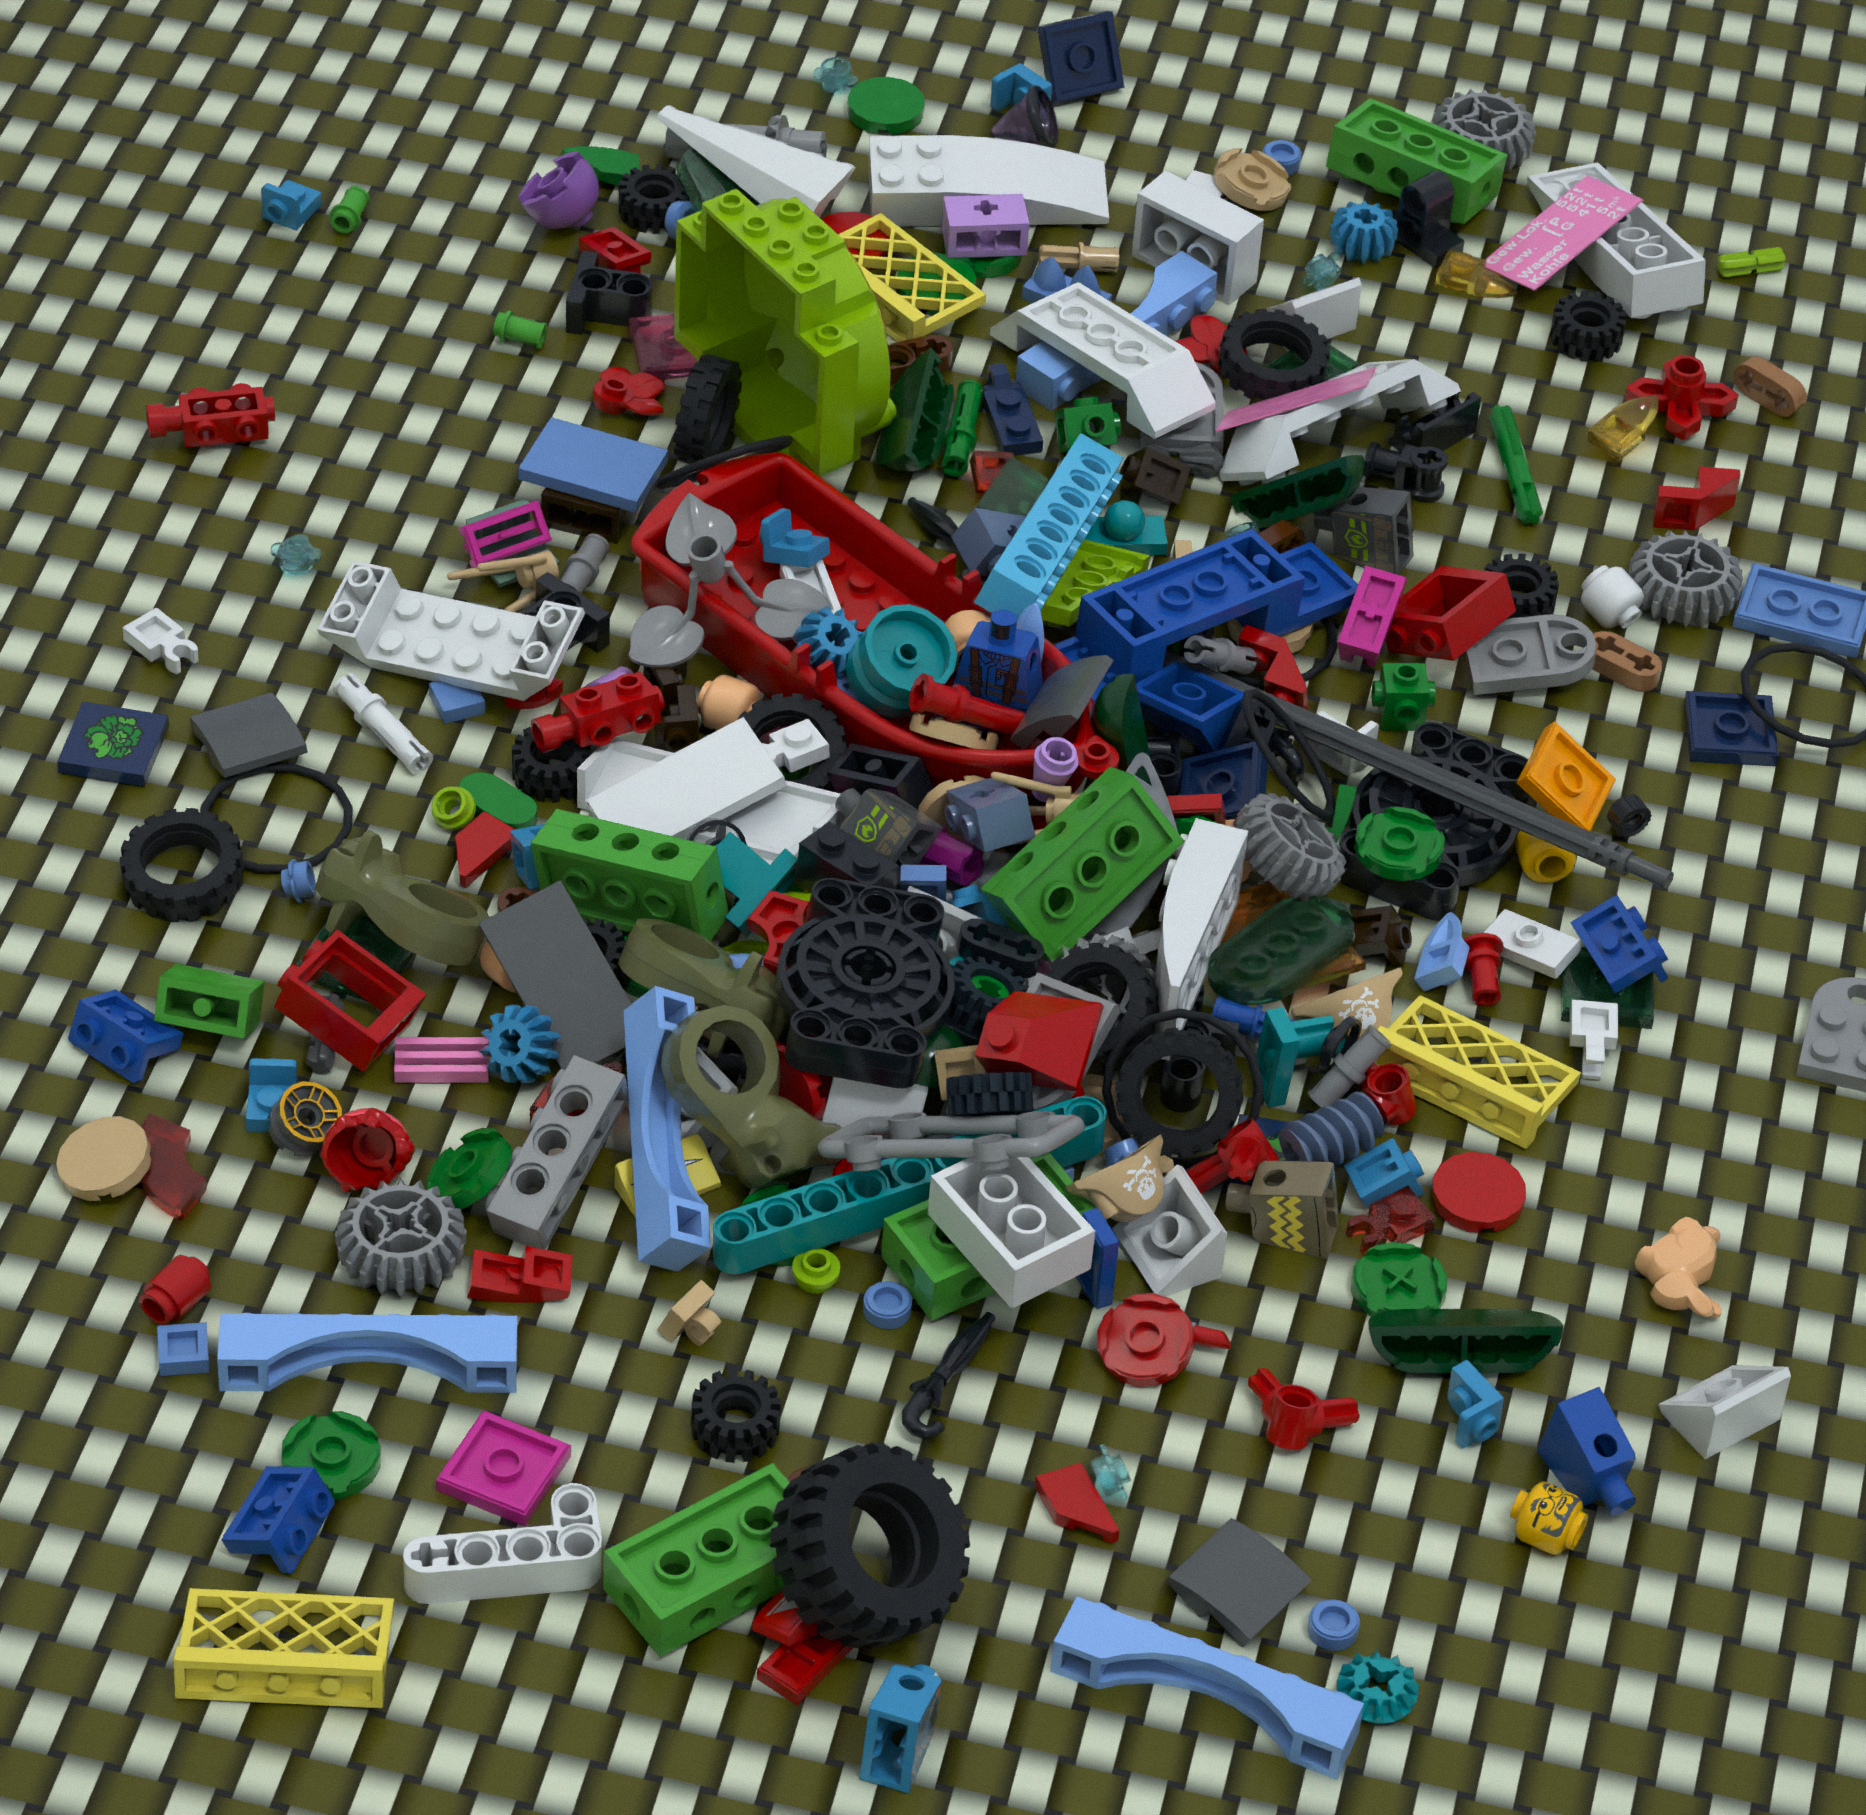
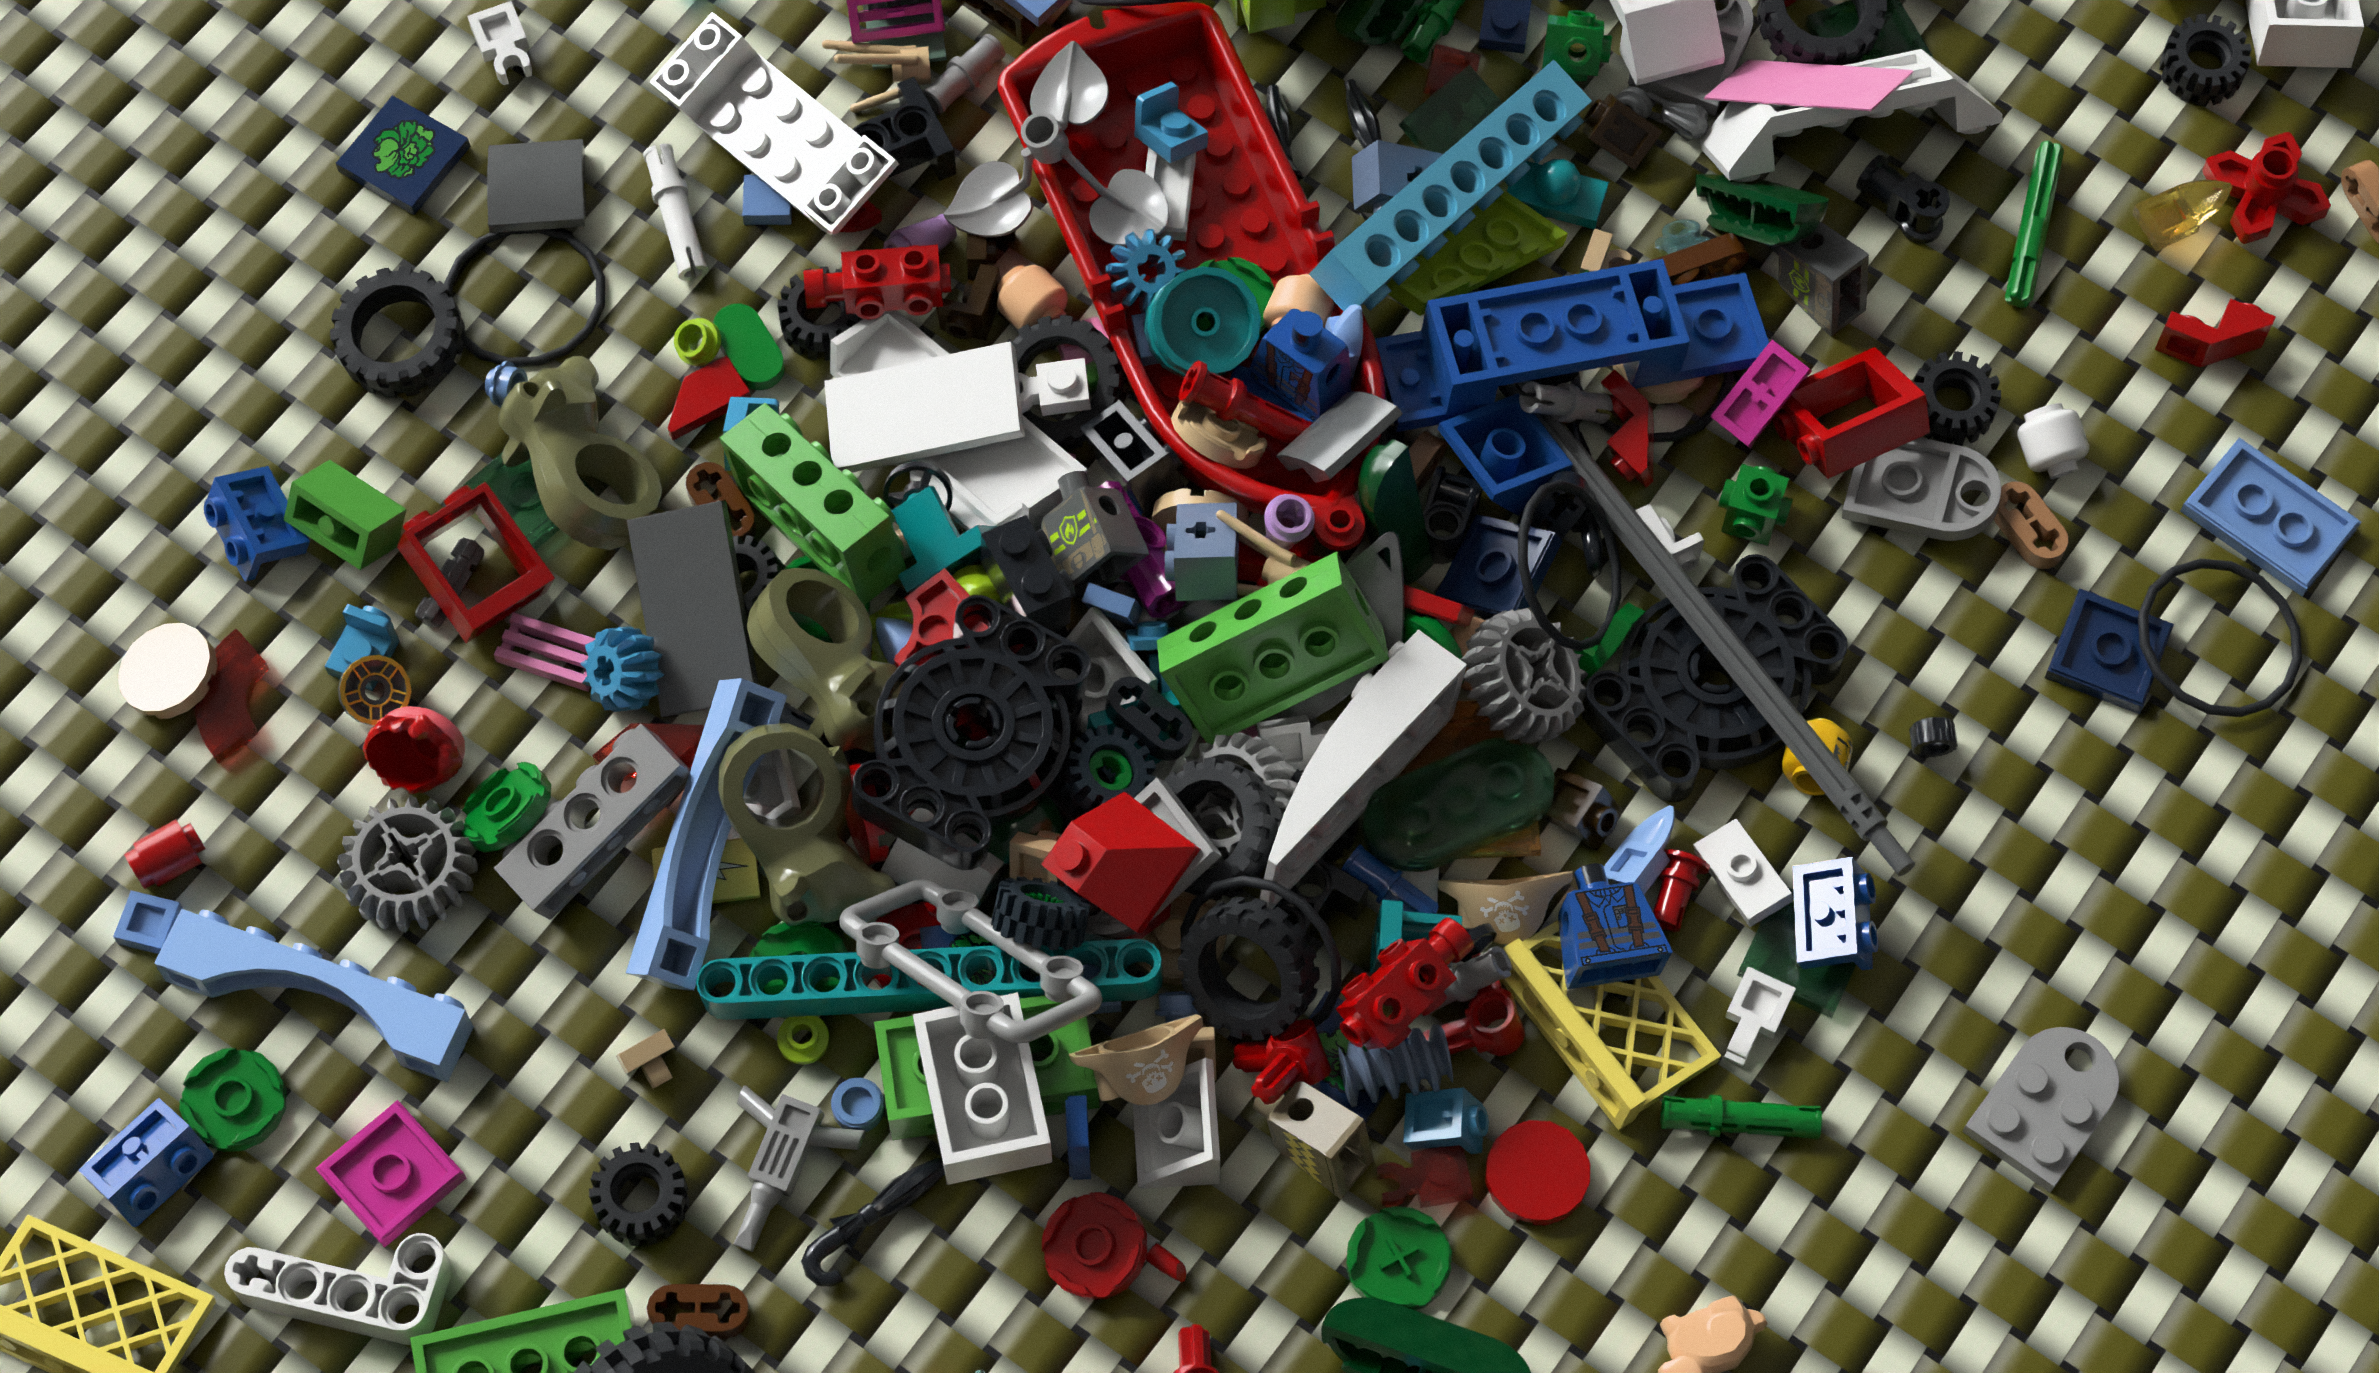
camera: 25 degrees right, 20 degrees up
red slope [467,1246,573,1303] -> none
green tile [1354,807,1445,881] -> none
black hinge [1389,385,1481,452] -> none
light orange tile [1516,721,1616,831] -> none
light grey gear [1628,530,1743,628] -> none
none -> light grey piece [733,1085,866,1252]
none -> red brick [1336,917,1474,1050]
none -> torso [1558,863,1672,990]
none -> green pin [1660,1094,1822,1140]

